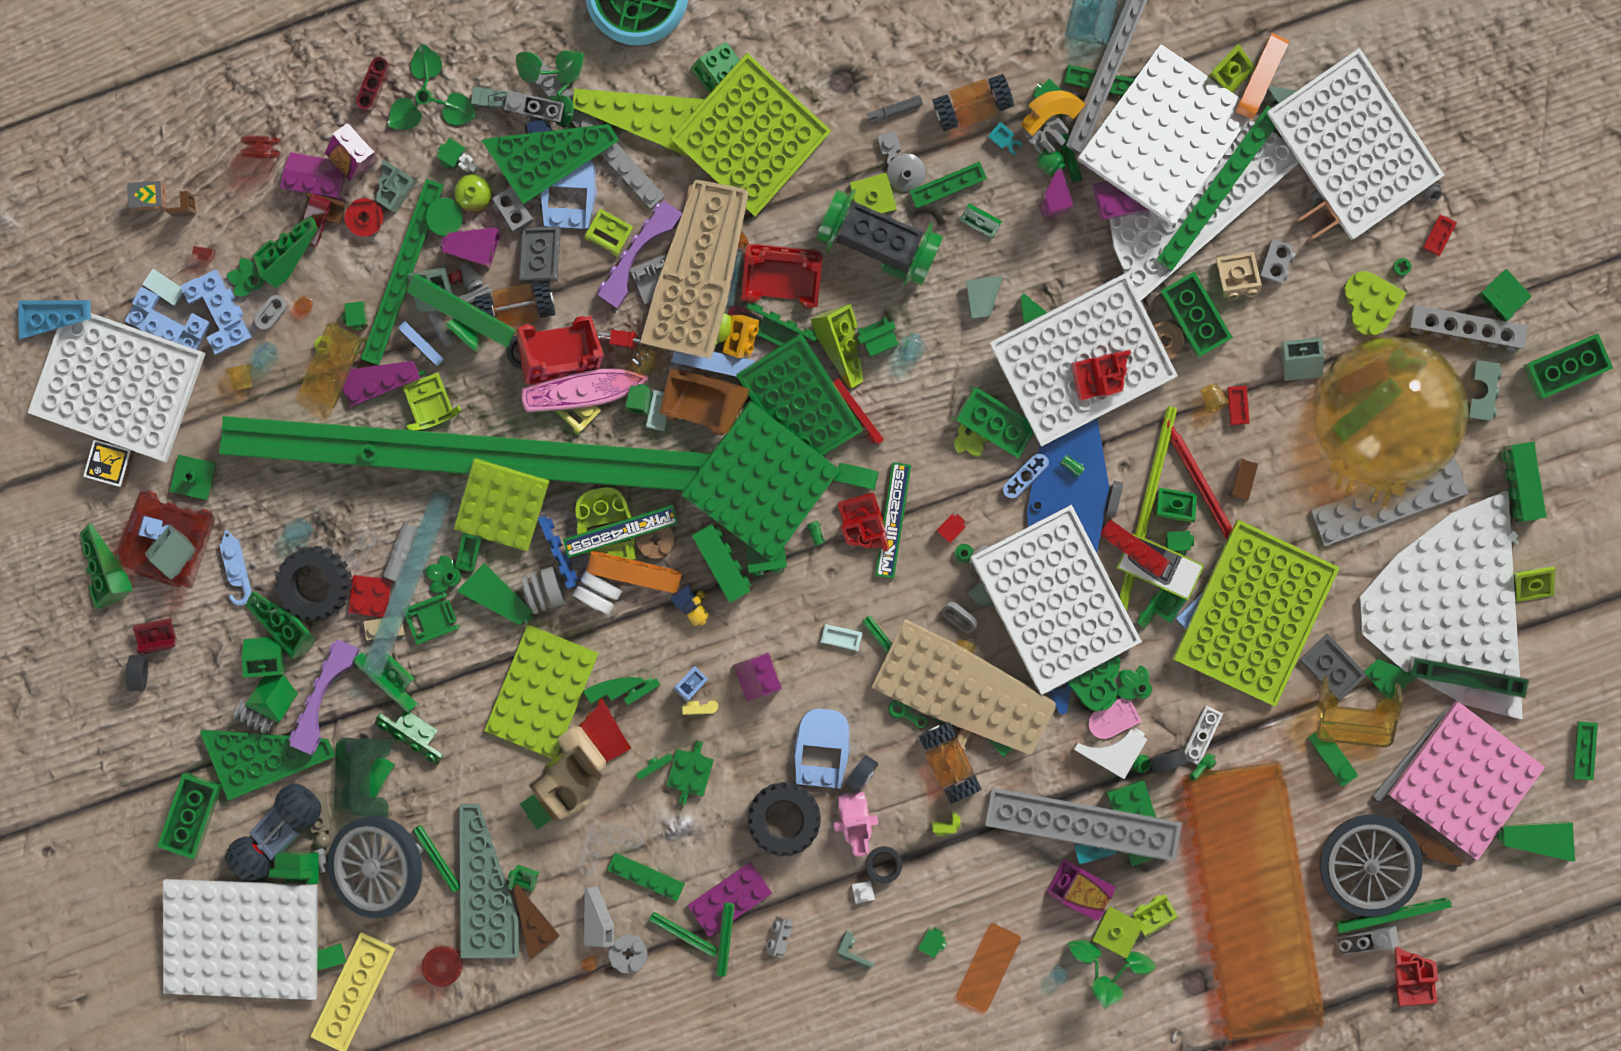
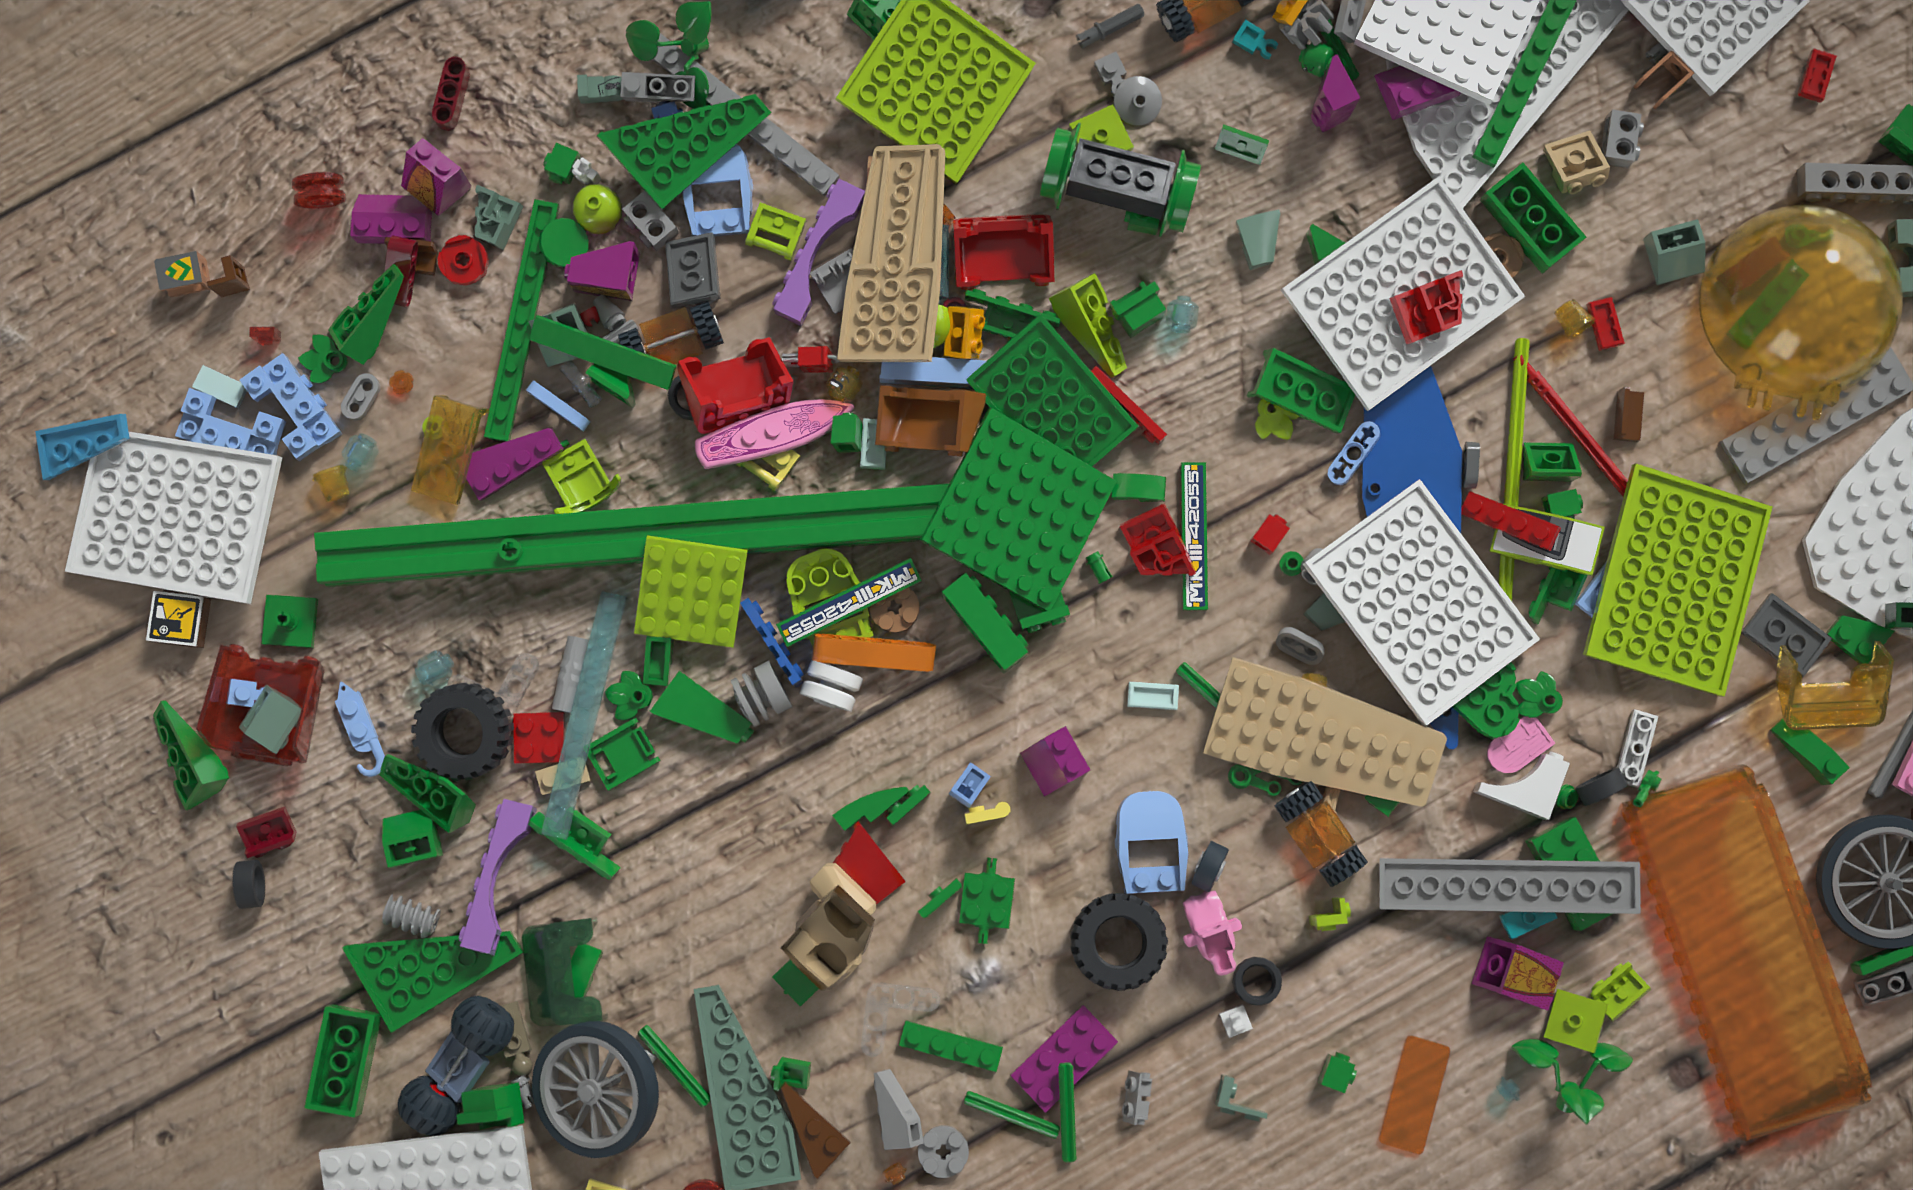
camera: 10 degrees left, 5 degrees down
green slope [245,675,298,723] -> none
green brick [342,301,368,331] -> none
bracket [374,711,443,765] -> none
green plant [388,44,476,130] -> none
lime plate [484,624,599,759] -> none
lime wing [573,88,704,156] -> none
piece [670,584,709,626] -> none
green plate [909,161,987,209] -> none
green pin [1060,454,1085,477] -> none
lime plate [1344,271,1407,336] -> none
green bush [1393,258,1412,276] -> none
dark grey plate [1424,184,1442,202] -> none

